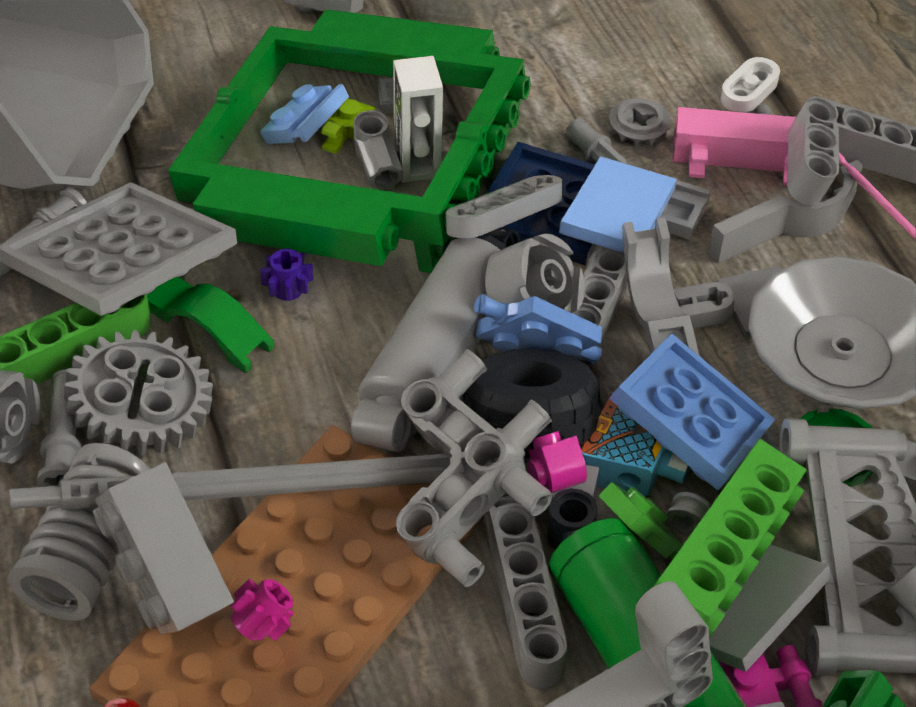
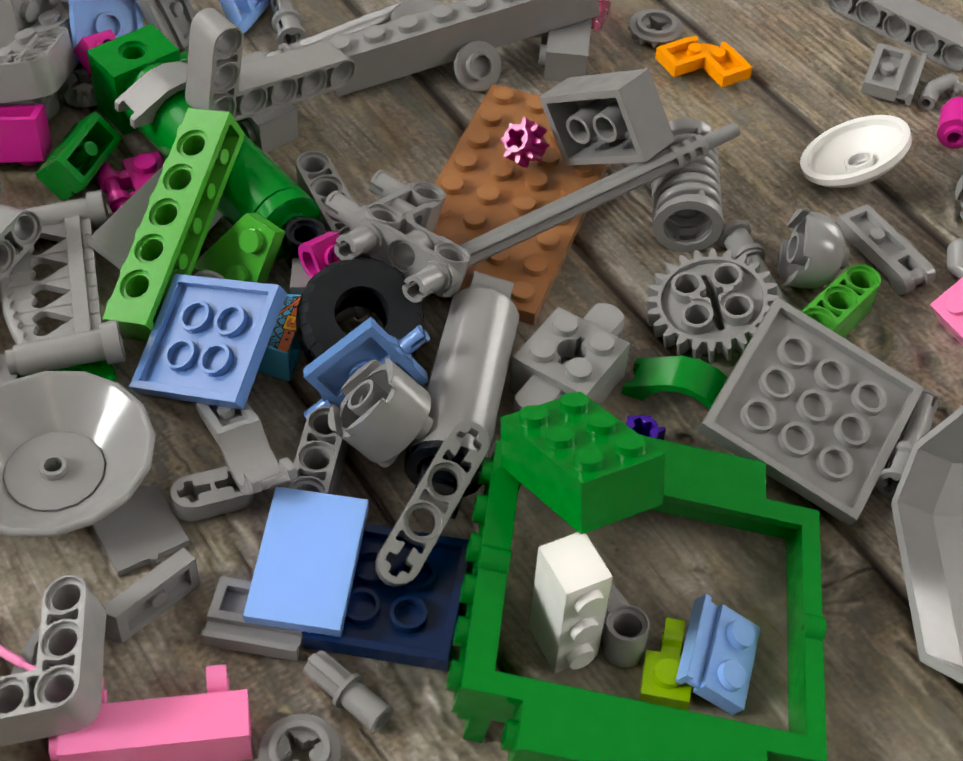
camera: 165 degrees right, 0 degrees up
none -> green brick [500,391,665,535]
none -> light grey brick [510,303,630,413]

